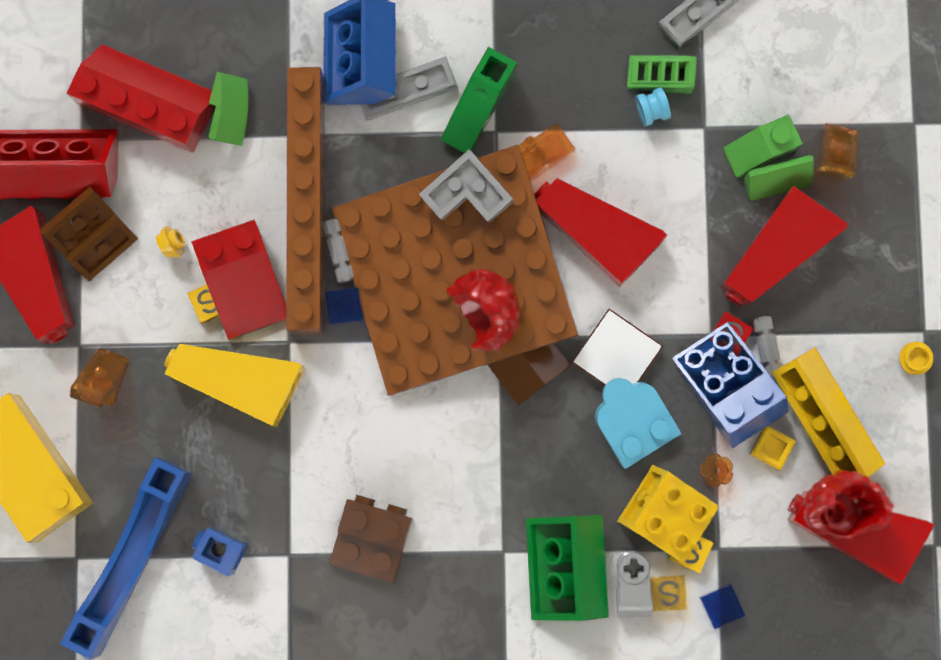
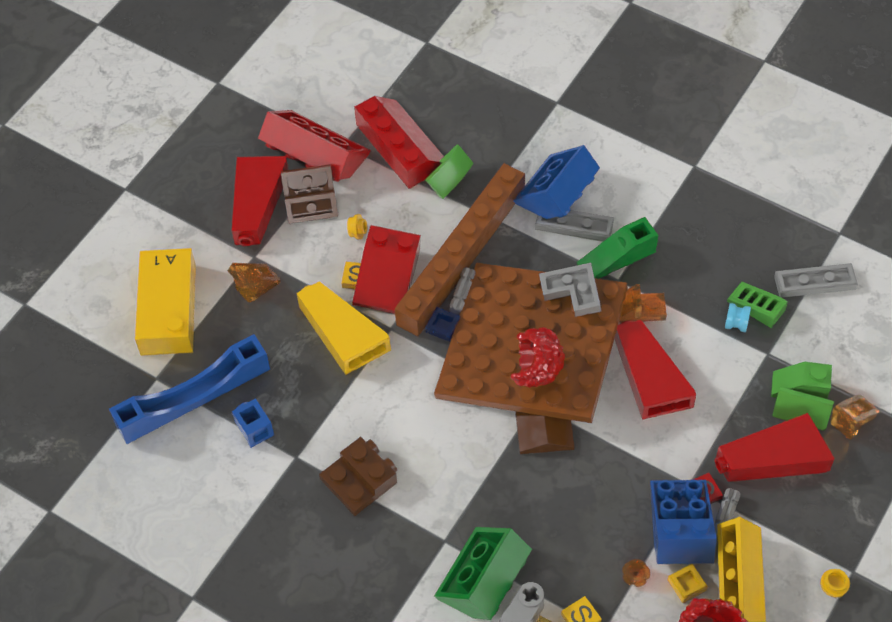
camera: 25 degrees right, 25 degrees down
white tile [571,308,664,386] -> none
medium azure plate [595,378,682,469] -> none
yellow bracket [617,465,718,563] -> none

